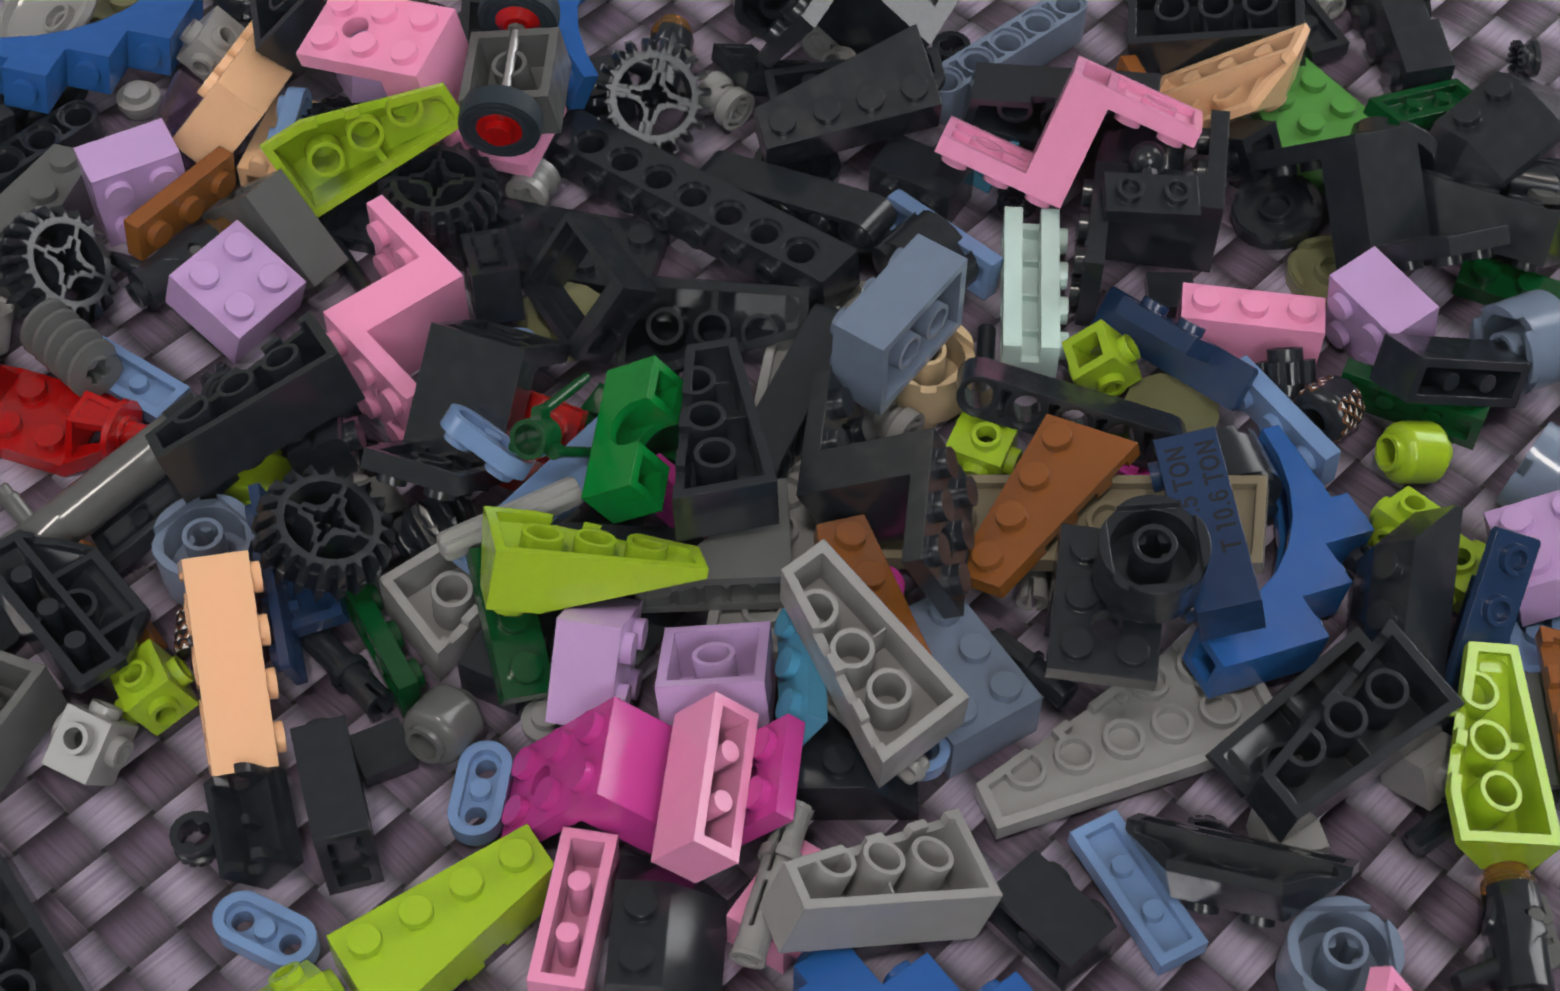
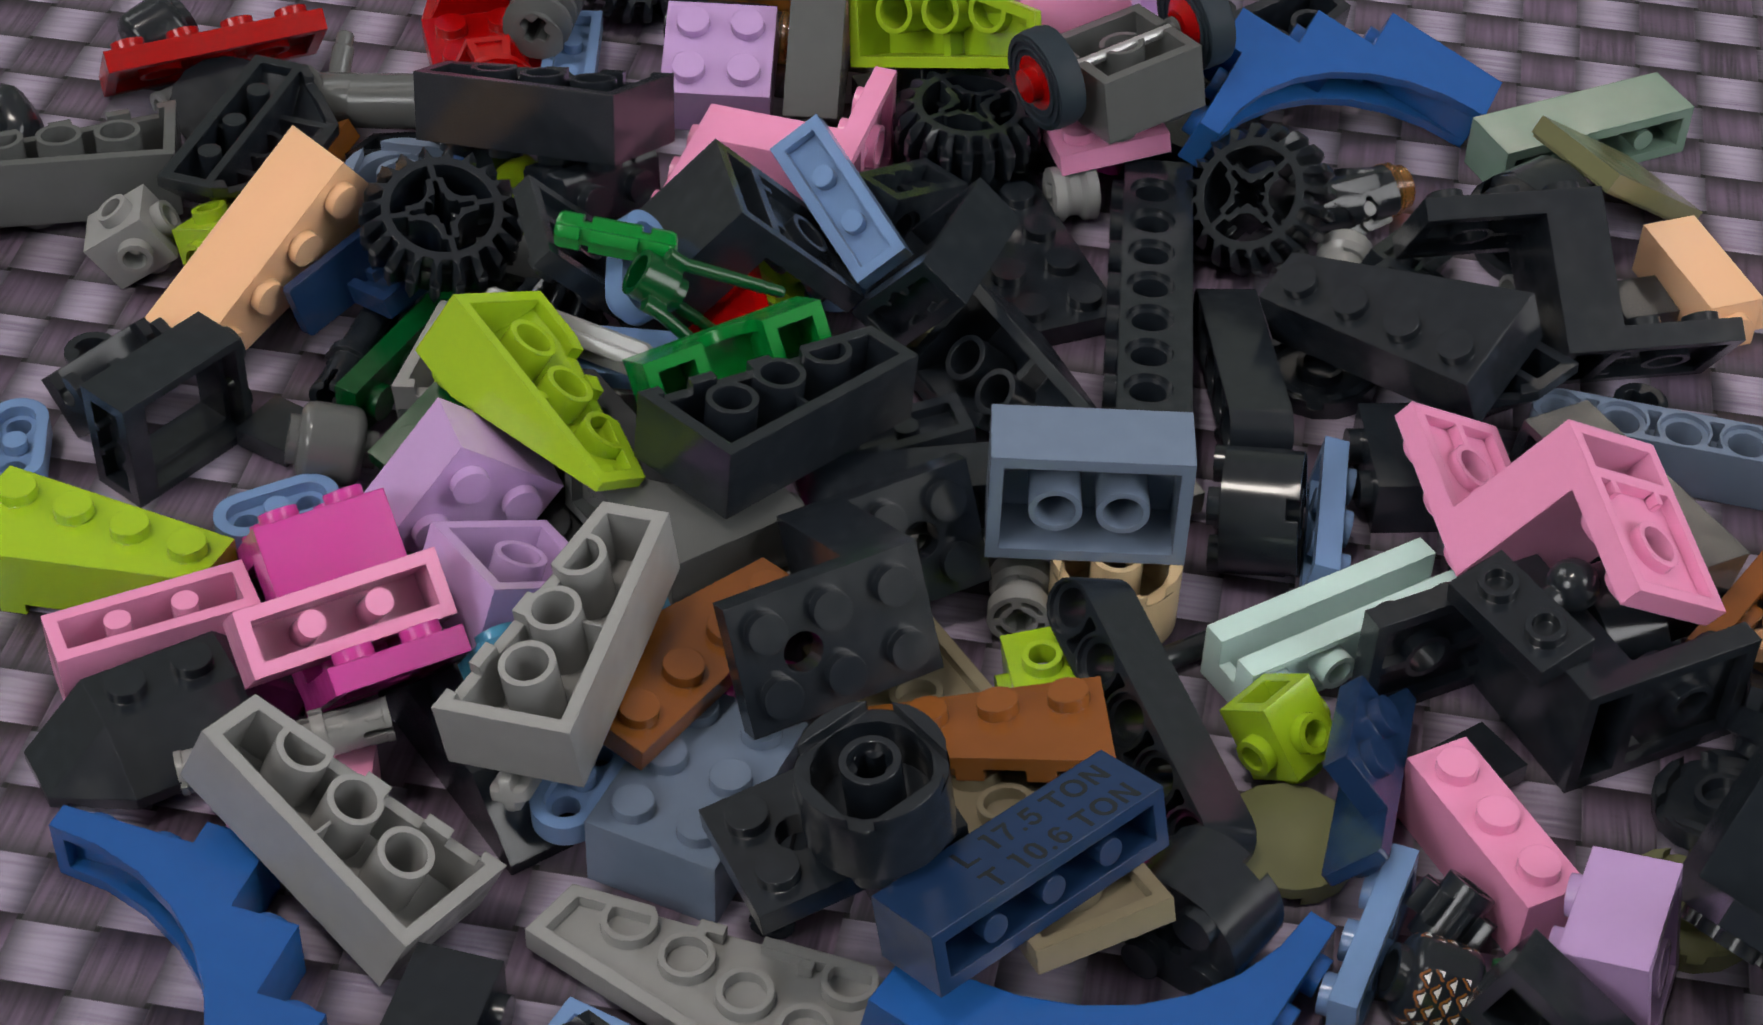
camera: 55 degrees right, 10 degrees down
none -> green axle [554,210,678,261]
none -> medium blue plate [770,114,913,290]

